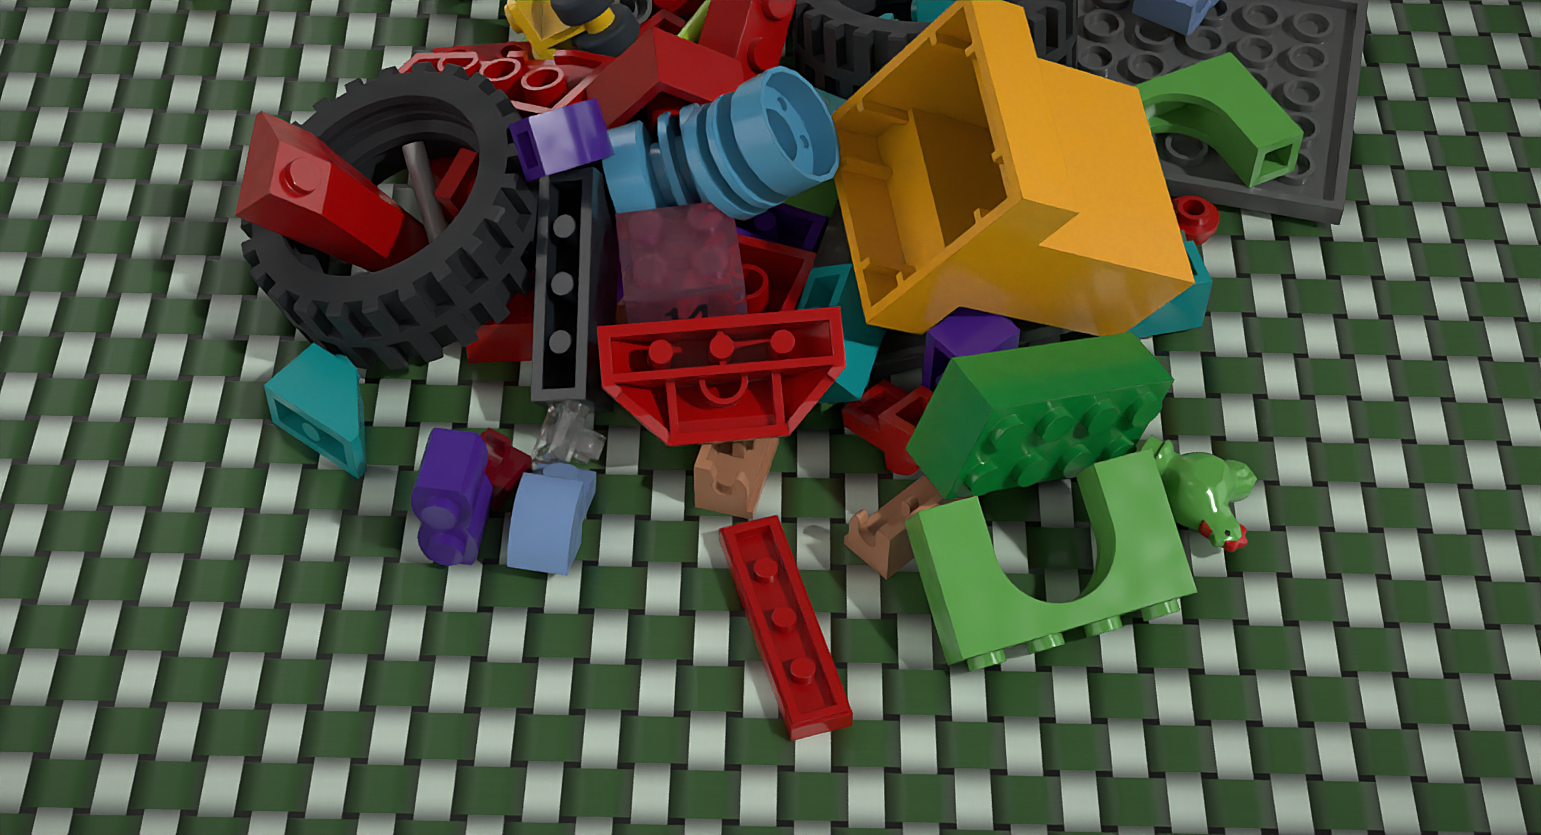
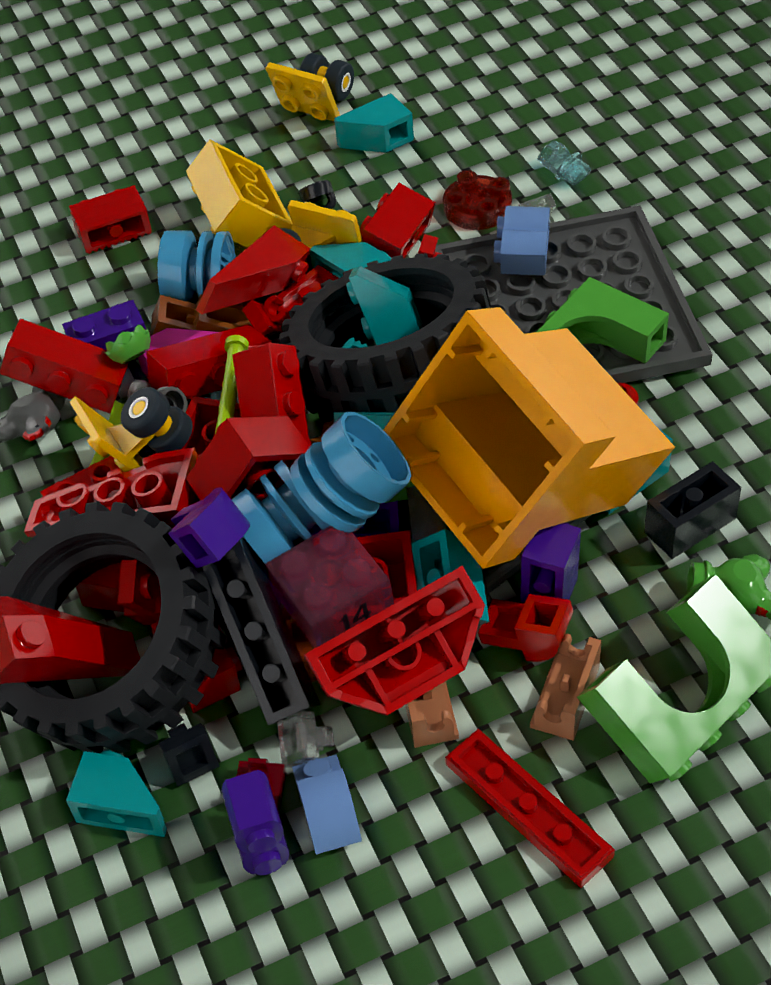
camera: 20 degrees left, 0 degrees up
light grey bar [402,141,448,244] -> none
green brick [905,332,1175,500] -> none
none -> black tile [159,723,220,787]
none -> black brick [644,461,742,559]

